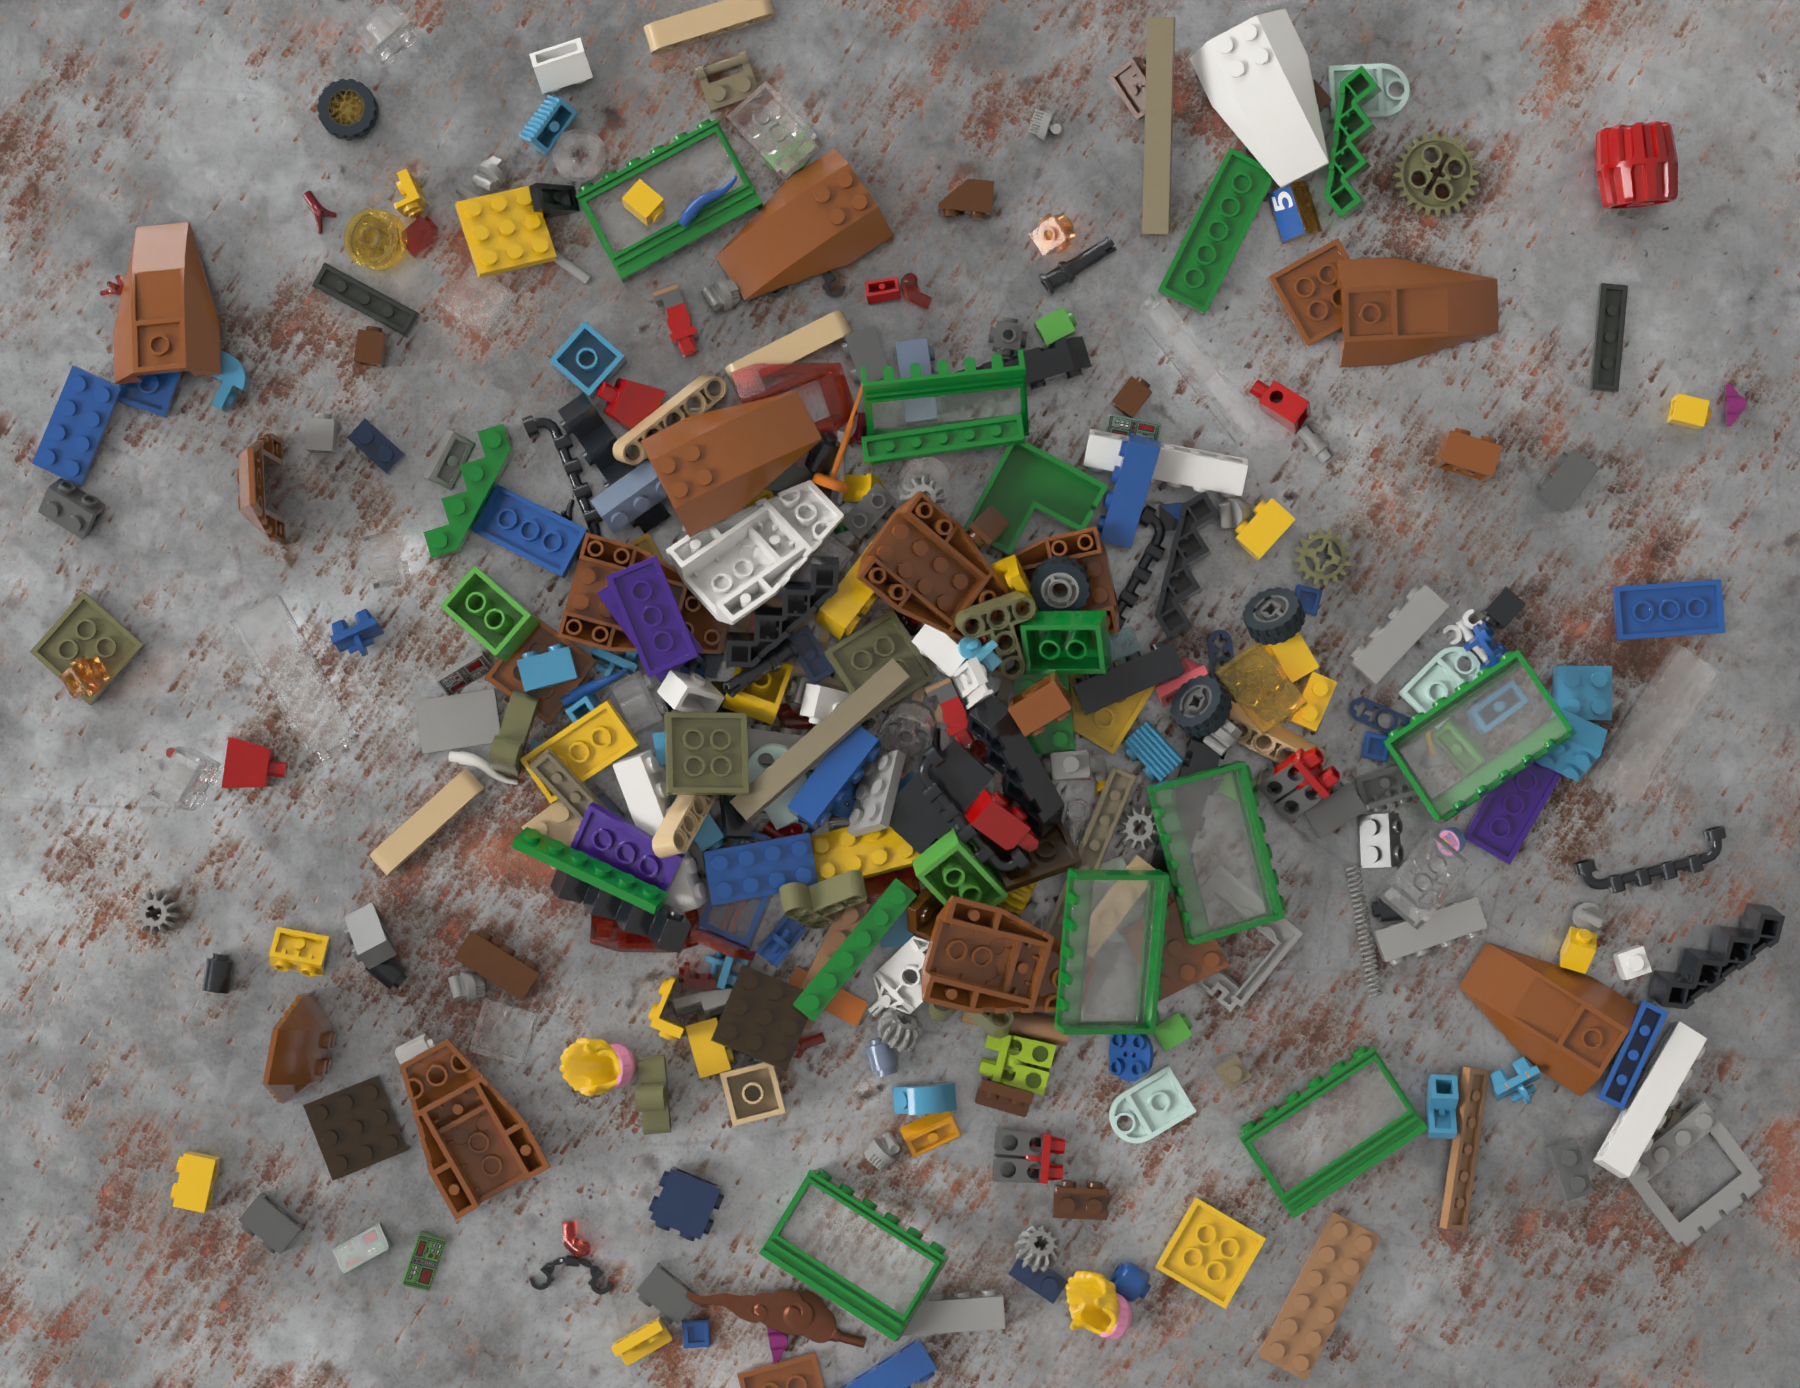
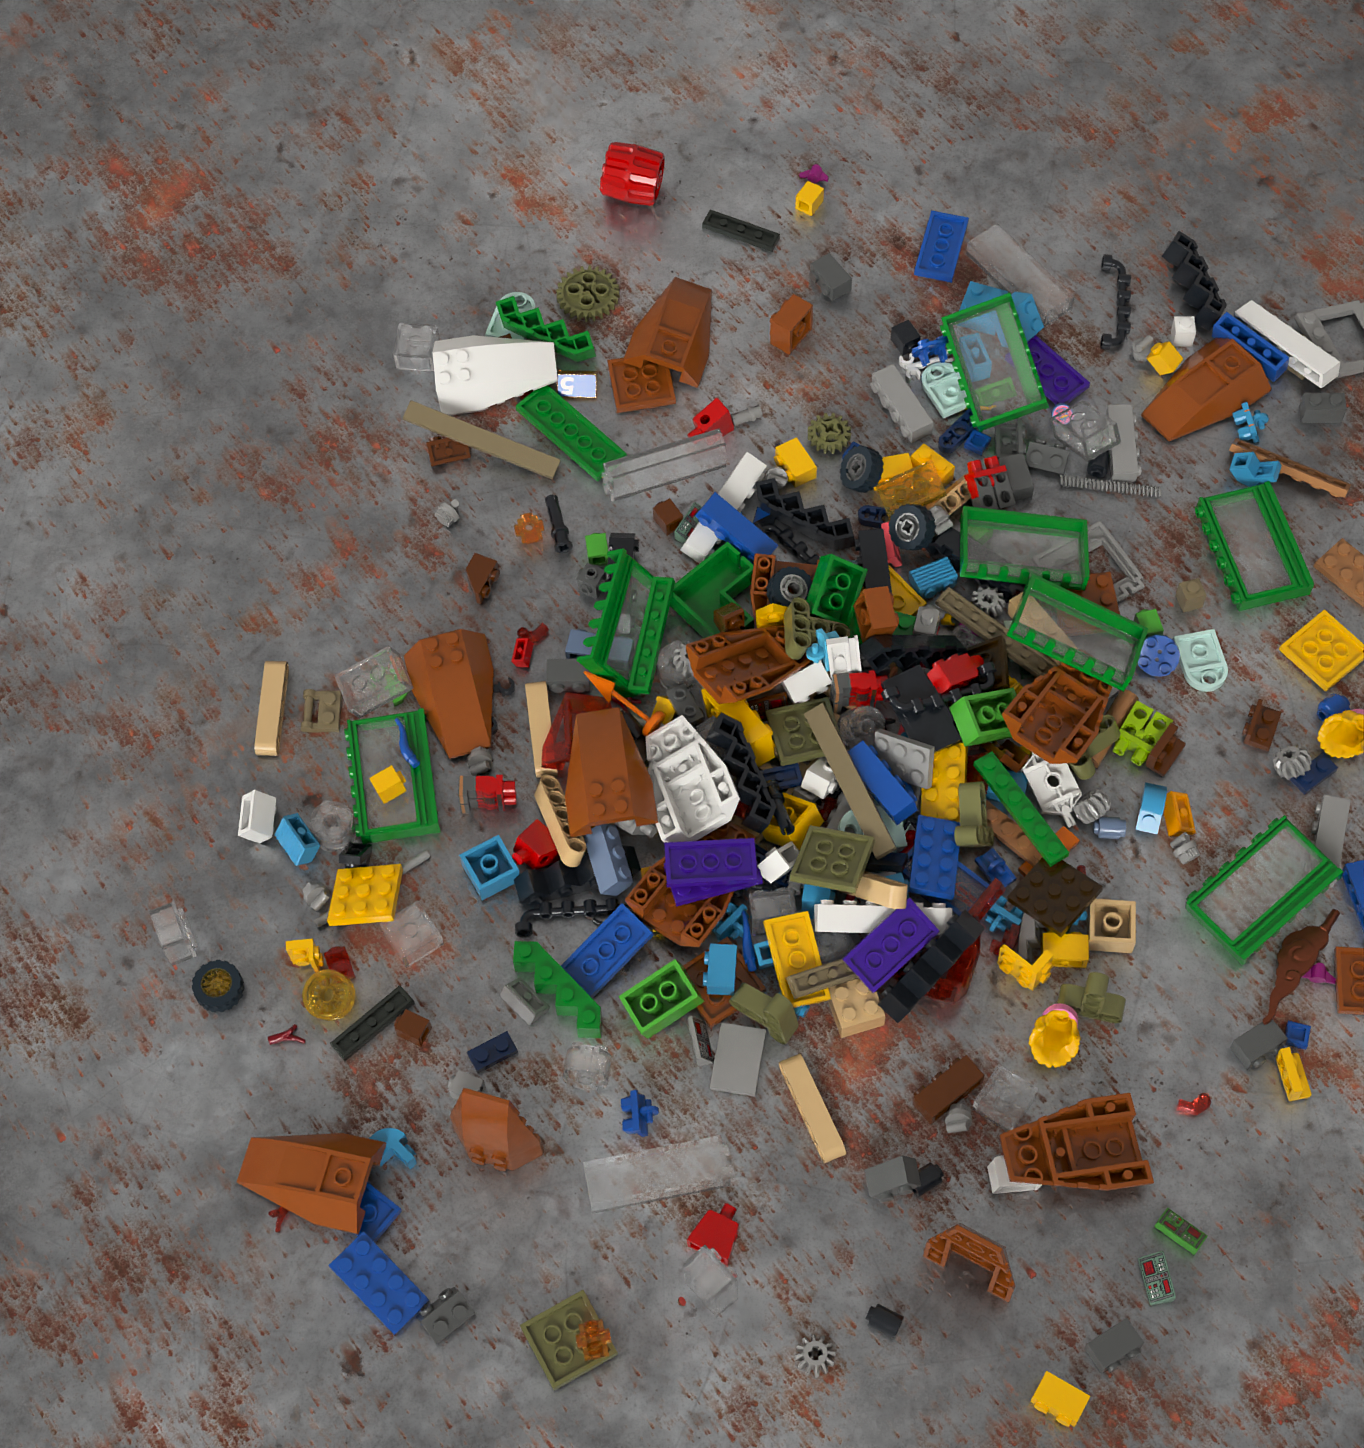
camera: 70 degrees left, 25 degrees down
yellow bracket [268,927,330,977] -> none
dark brown plate [303,1075,409,1181] -> none
white animal [449,751,519,785] -> none
green plate [512,827,669,914] -> none
black piece [530,1255,613,1295] -> none
dark blue brick [648,1166,725,1241] -> none
dark grey hips [992,1127,1065,1184] -> none

